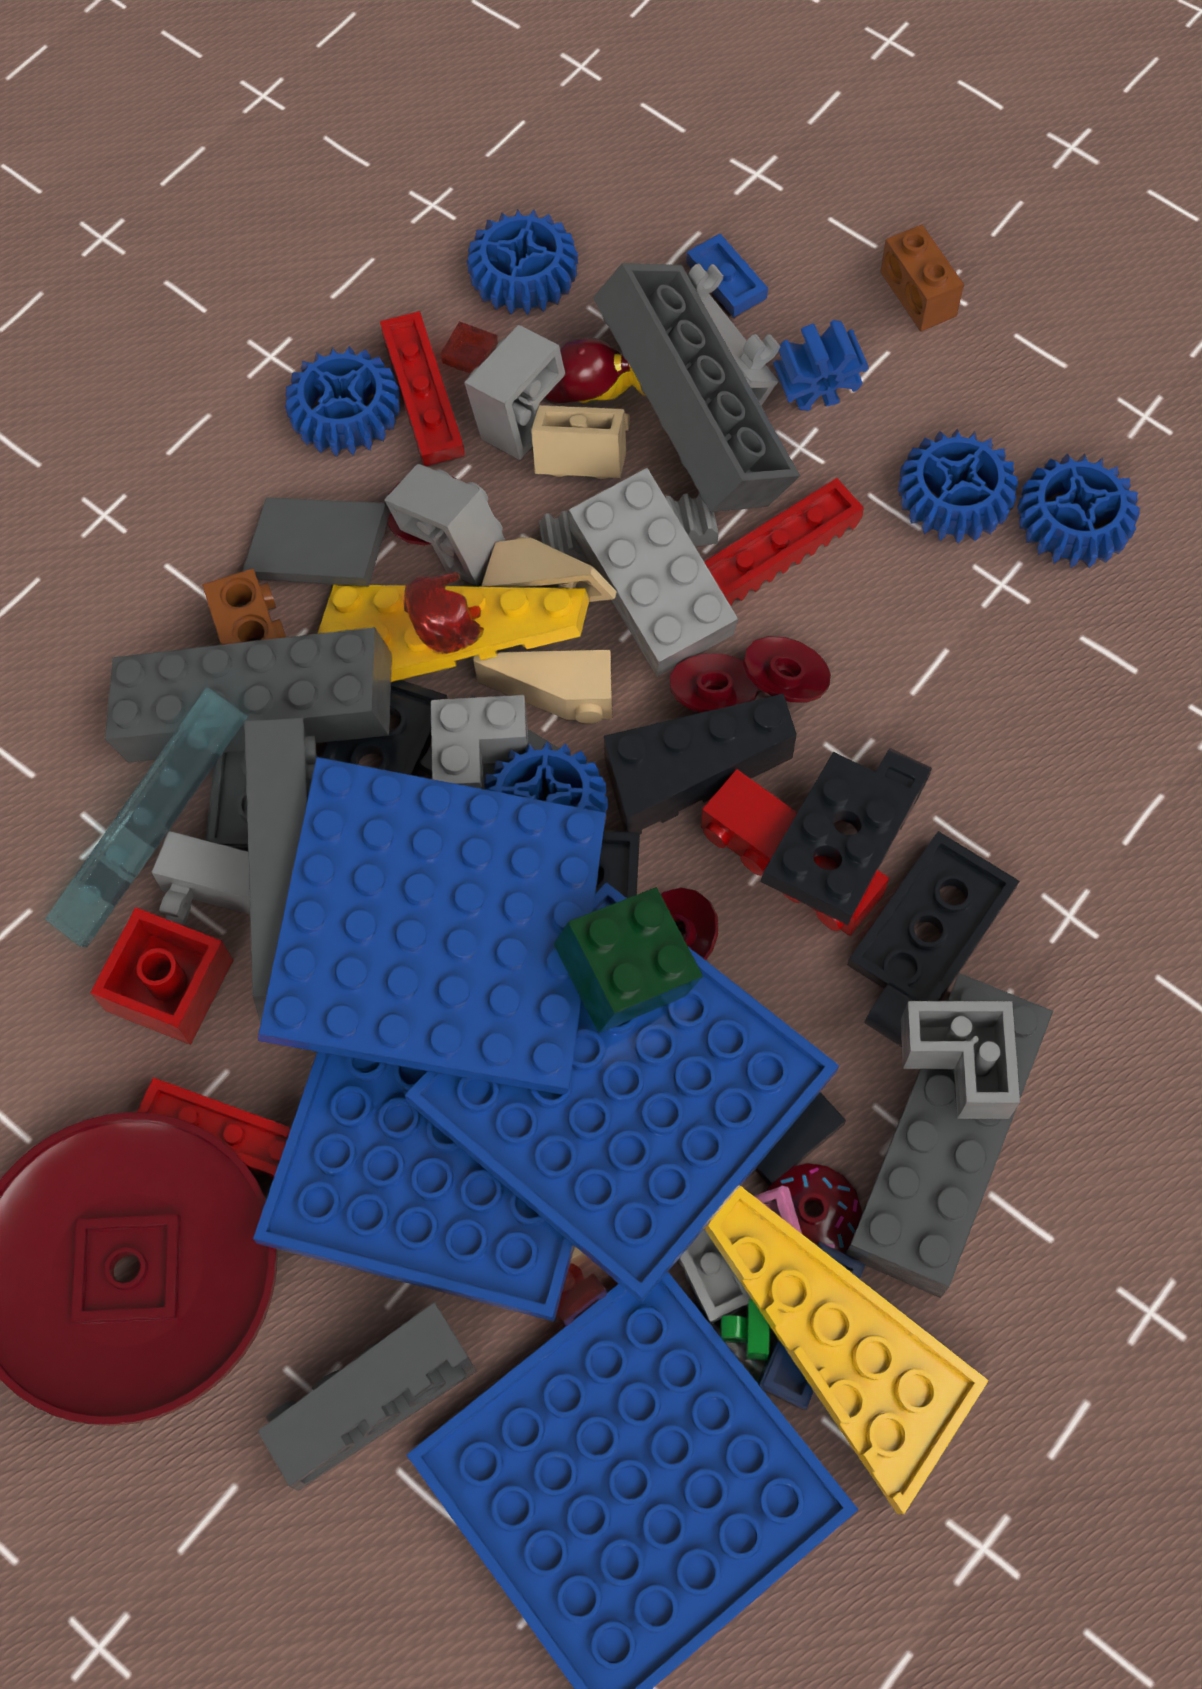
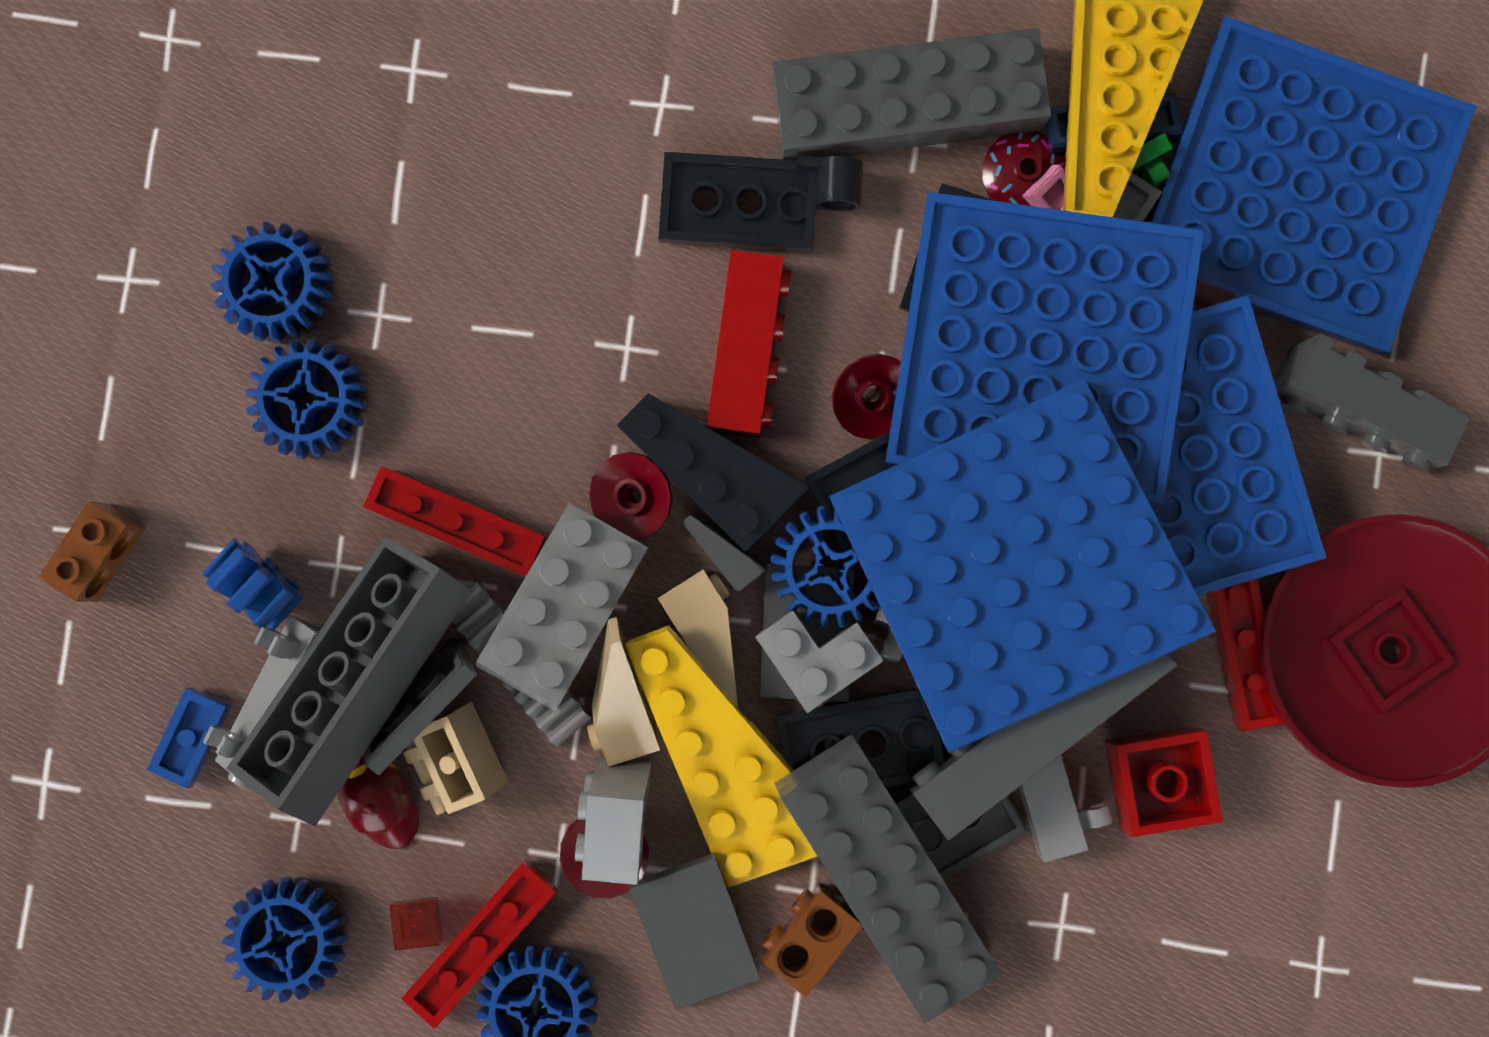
camera: 120 degrees left, 20 degrees up
clear light blue tile [45,687,248,947] -> none
clear red hair [404,572,484,654] -> none
light grey brick [464,325,566,460] -> none
dark green brick [554,887,703,1033] -> none
dark red dish [743,636,831,703] -> none
black hinge [760,748,932,925] -> none
light grey brick [900,1001,1020,1119] -> none
none -> dark grey tile [365,638,477,775]
none -> dark grey slope [683,515,766,592]

